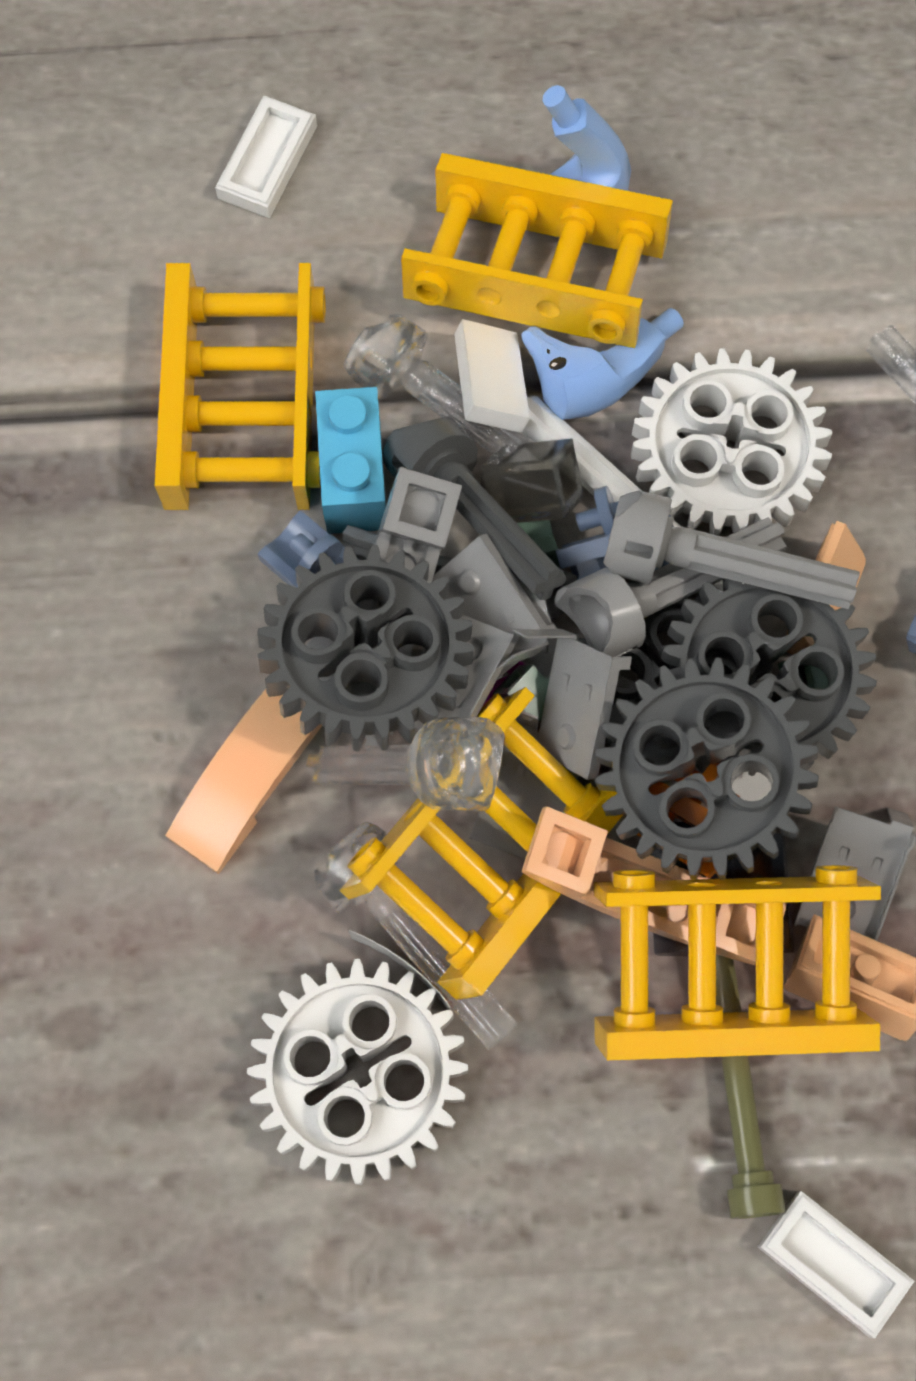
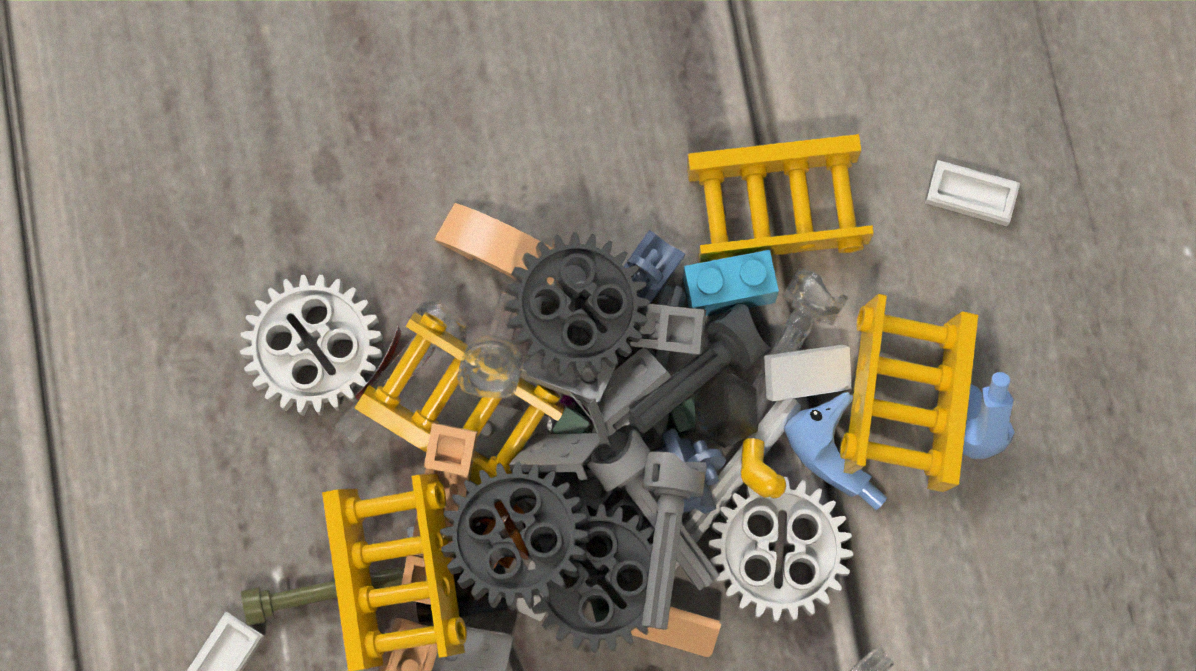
camera: 85 degrees right, 5 degrees up
none -> yellow arm [741,438,786,499]

